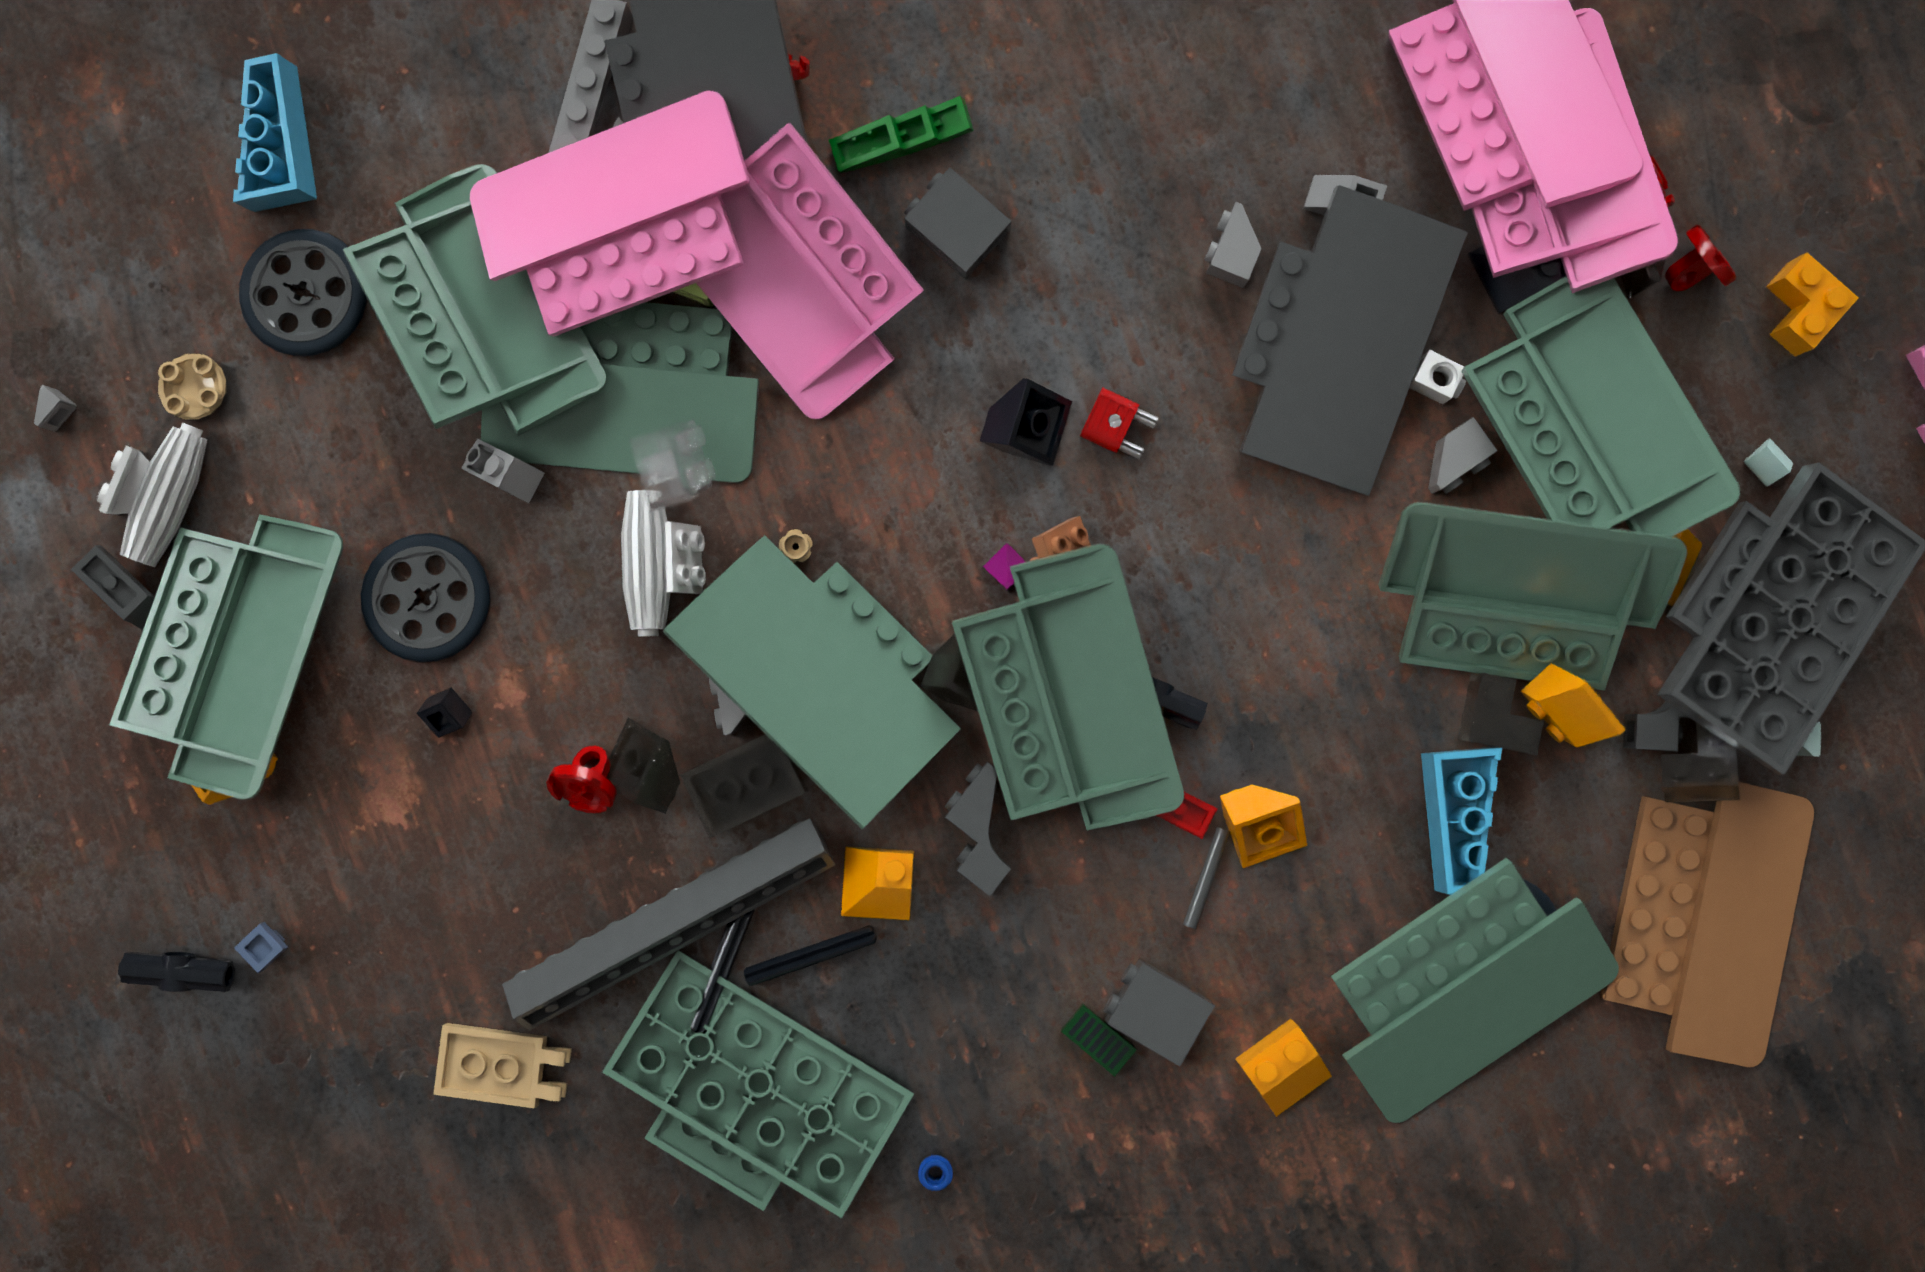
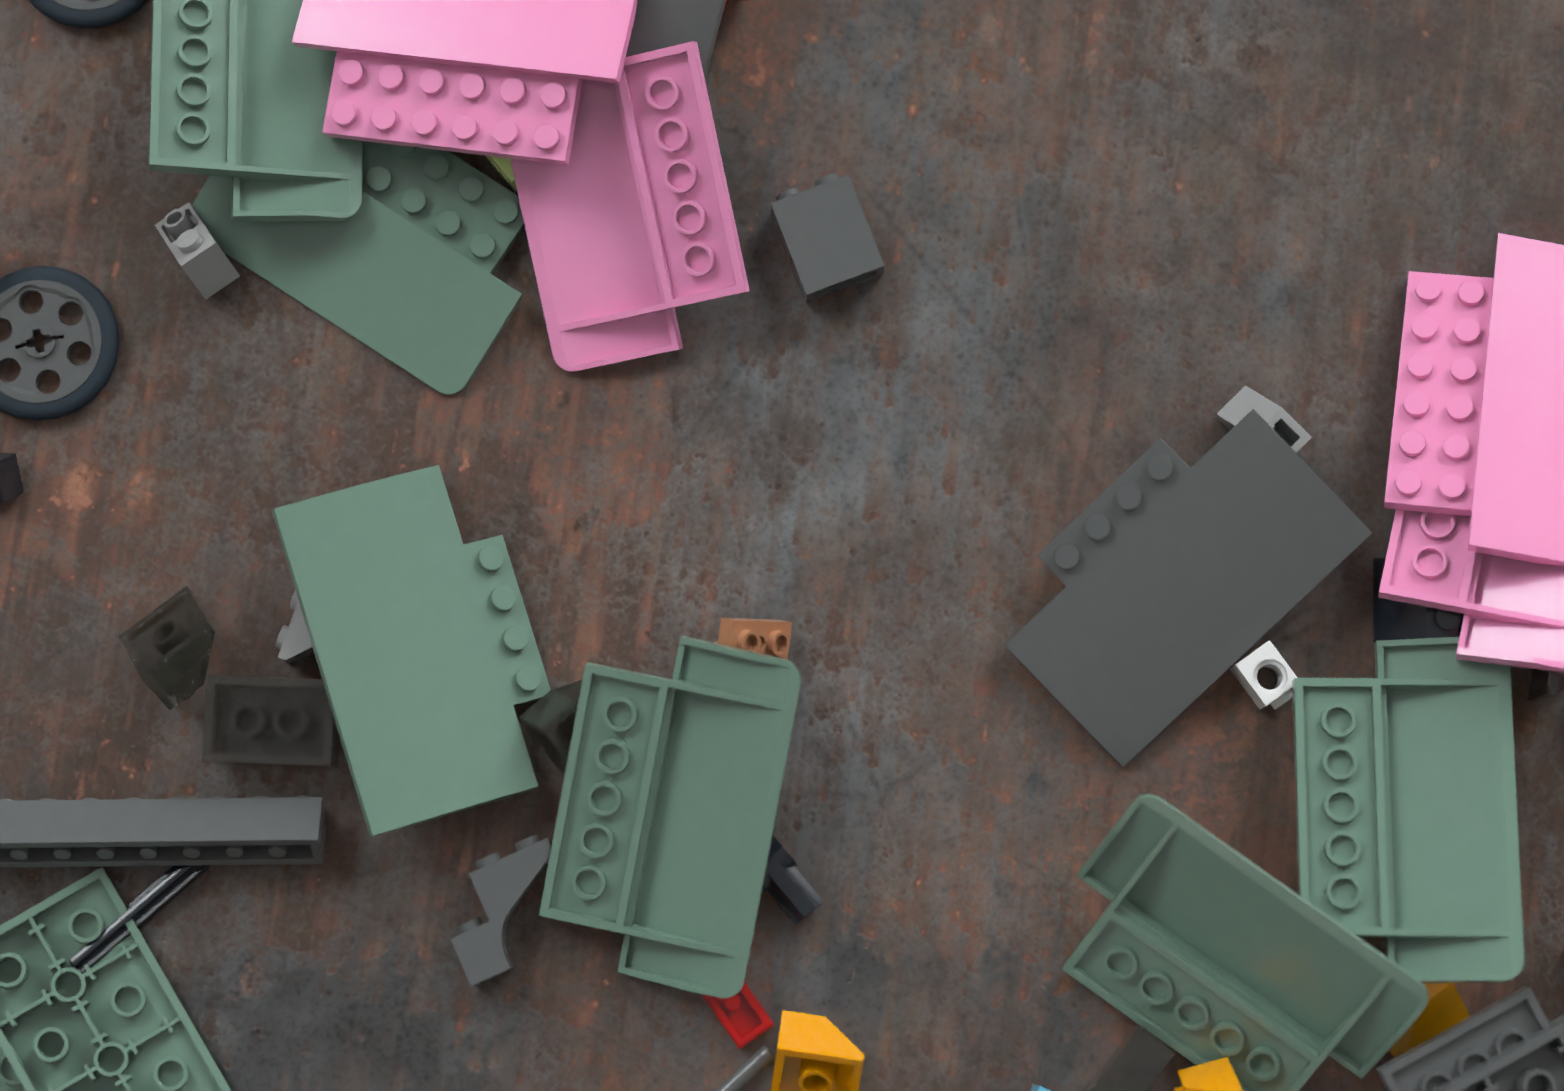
camera: 30 degrees right, 5 degrees down
red tile [546,746,617,813] -> none
white plate [621,490,706,637] -> none
clear brick [630,419,715,511] -> none
black axle [744,925,877,986] -> none
tan plate [779,529,813,563] -> none
green slope [829,96,974,173] -> none
light orange slope [841,846,914,920] -> none
black slope [980,378,1072,466] -> none
magenta slope [983,543,1026,591] -> none
red piece [1080,387,1158,459] -> none
light grey slope [1204,202,1261,288] -> none
light grey slope [1428,417,1497,494] -> none

